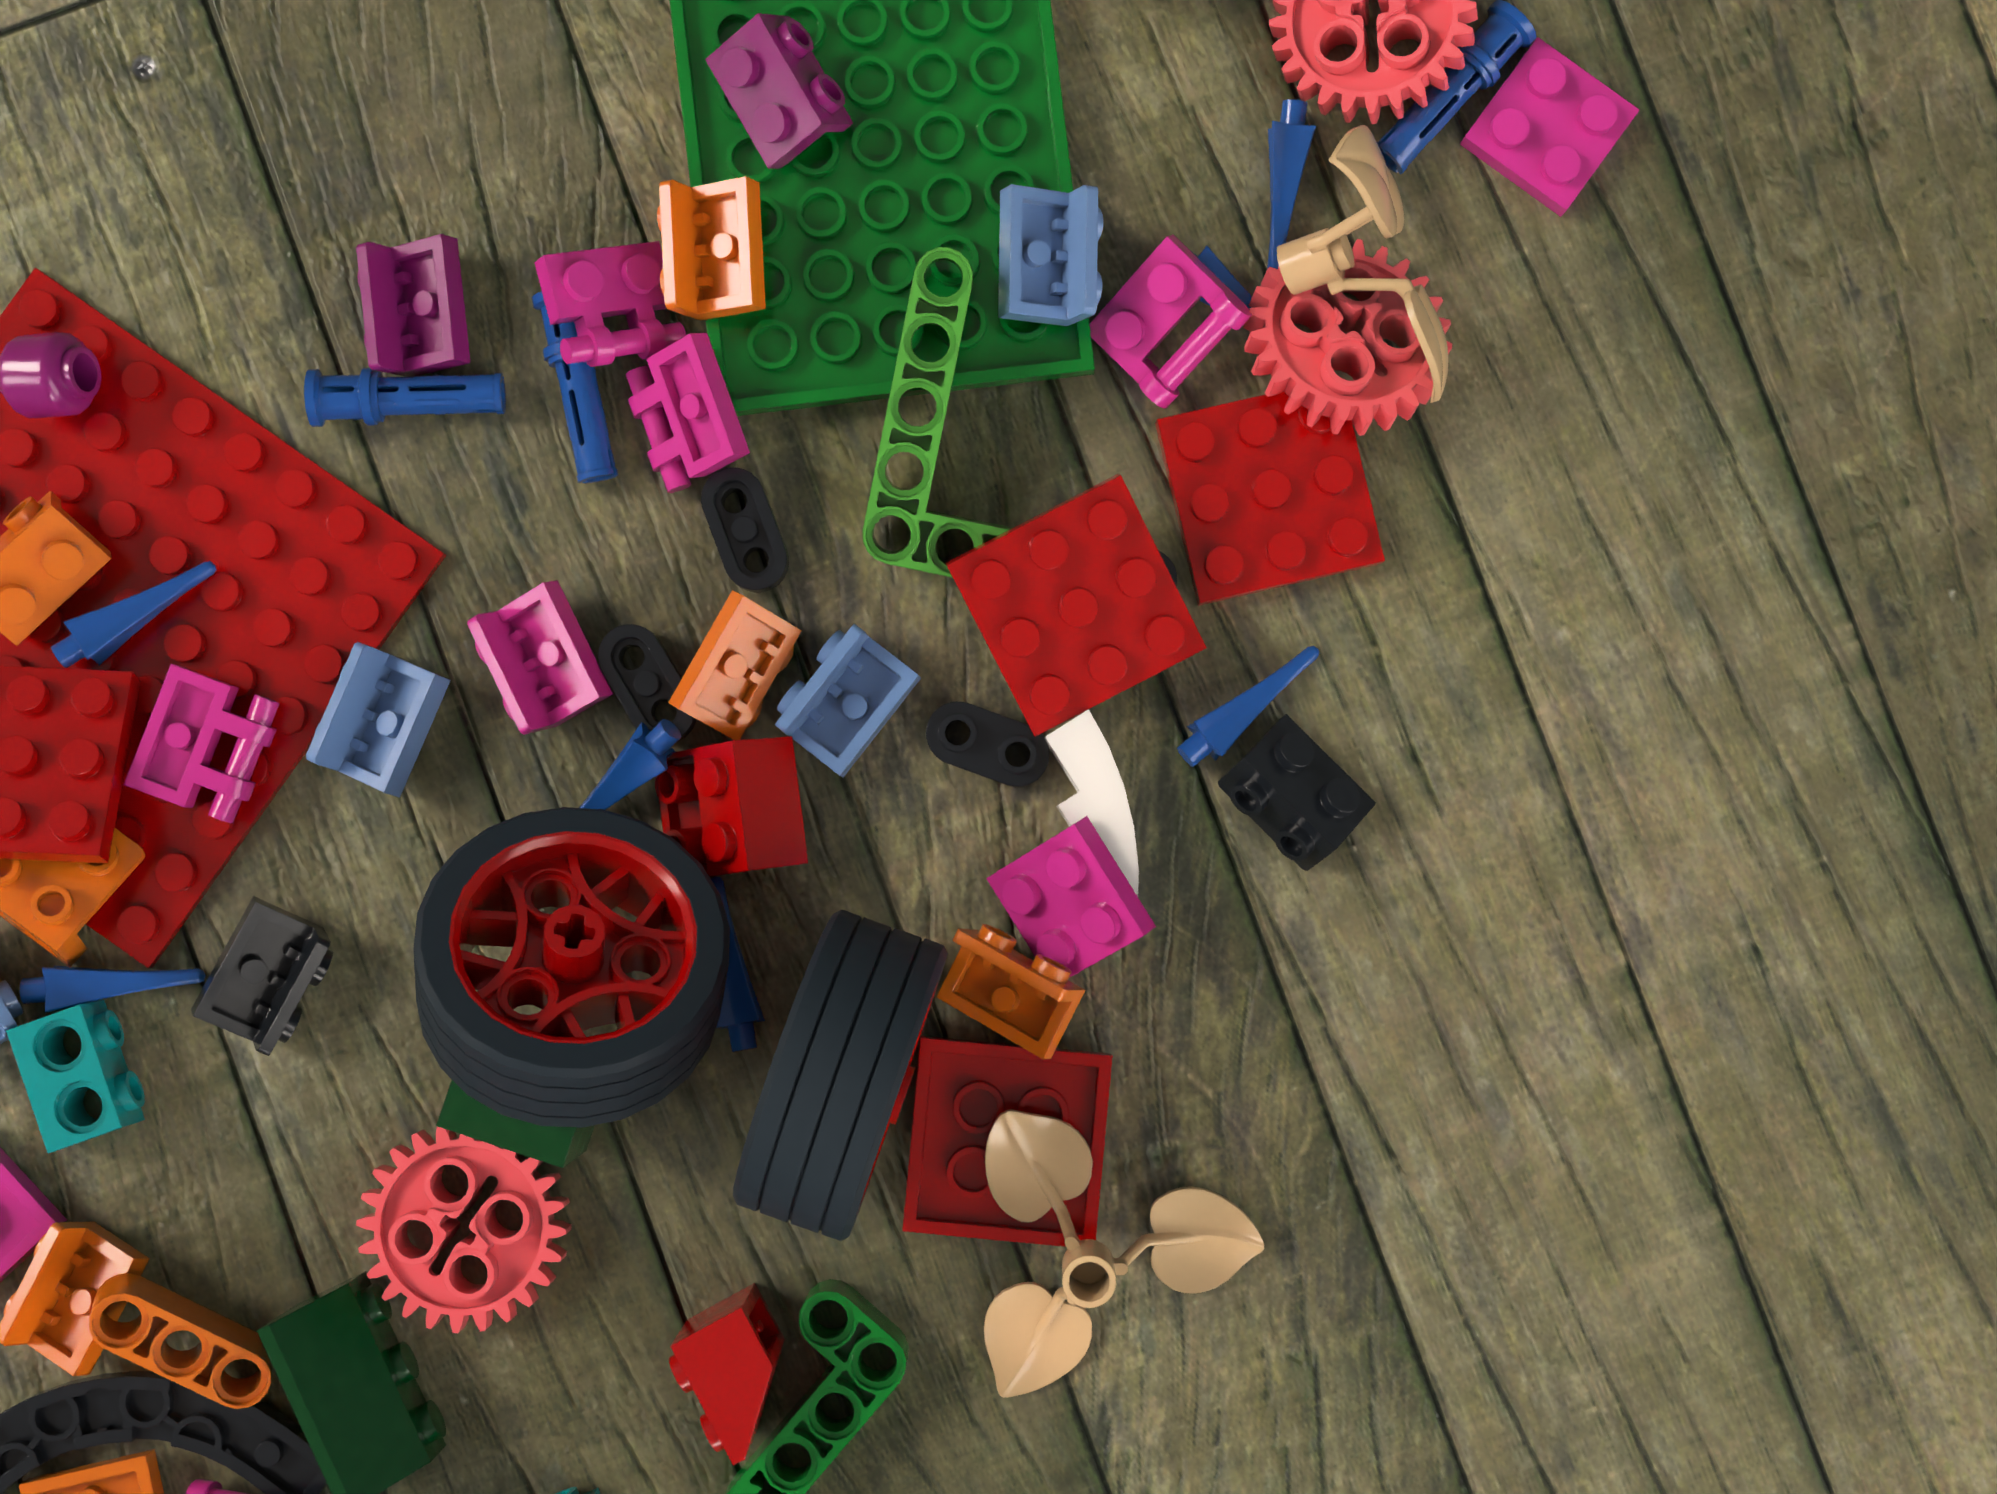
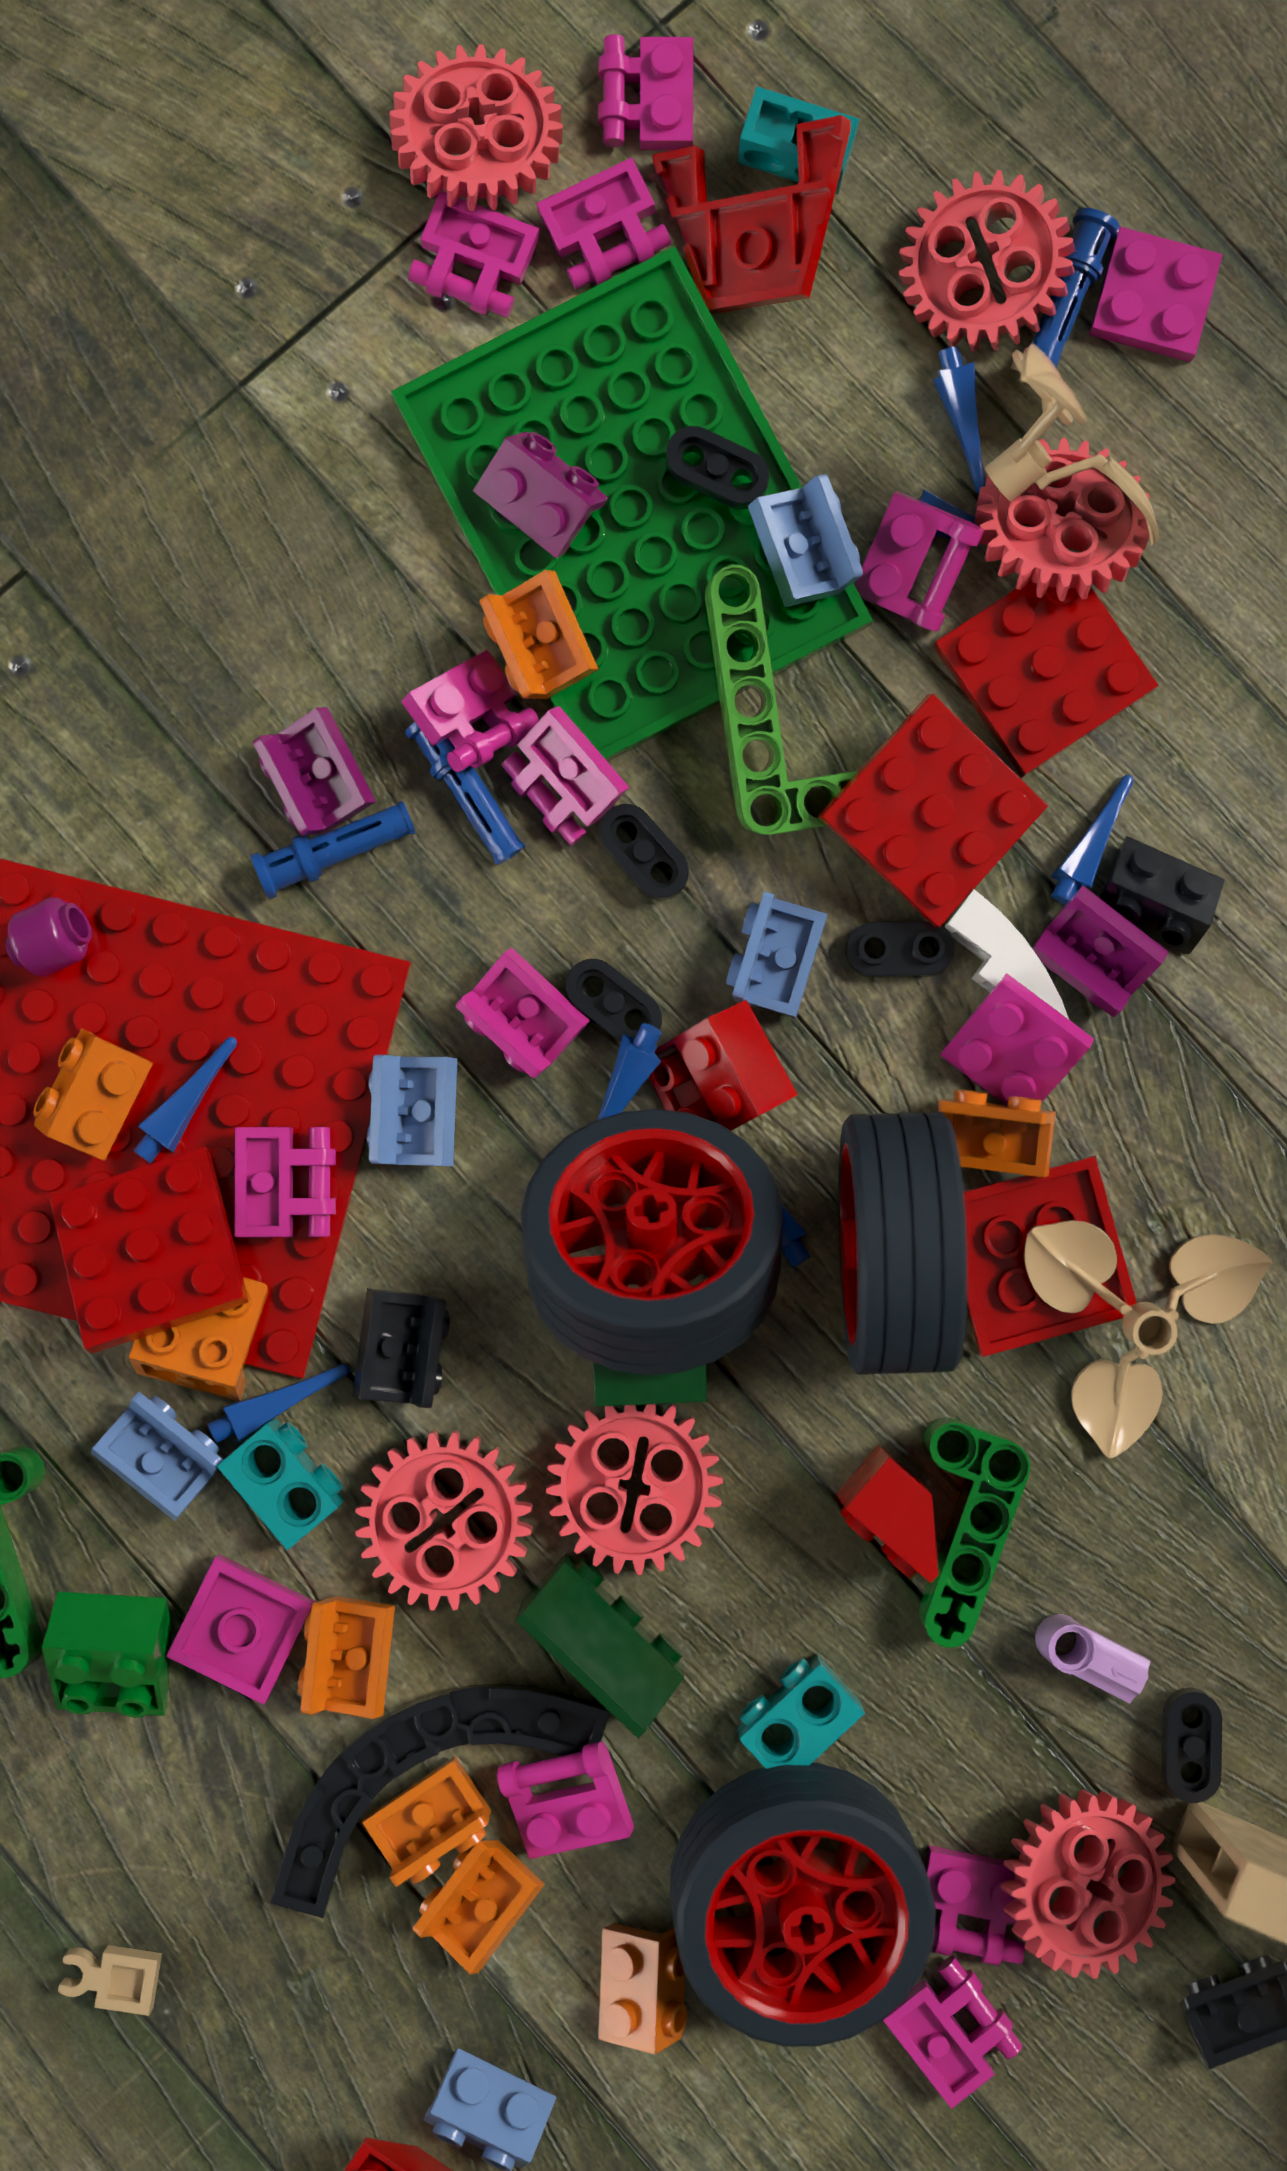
camera: 15 degrees left, 0 degrees up
orange beam [89,1273,272,1409] -> none
orange bracket [668,590,802,740] -> none
none -> coral gear [355,1430,533,1611]
none -> black plate [666,426,769,509]
none -> magenta bracket [1032,885,1169,1017]

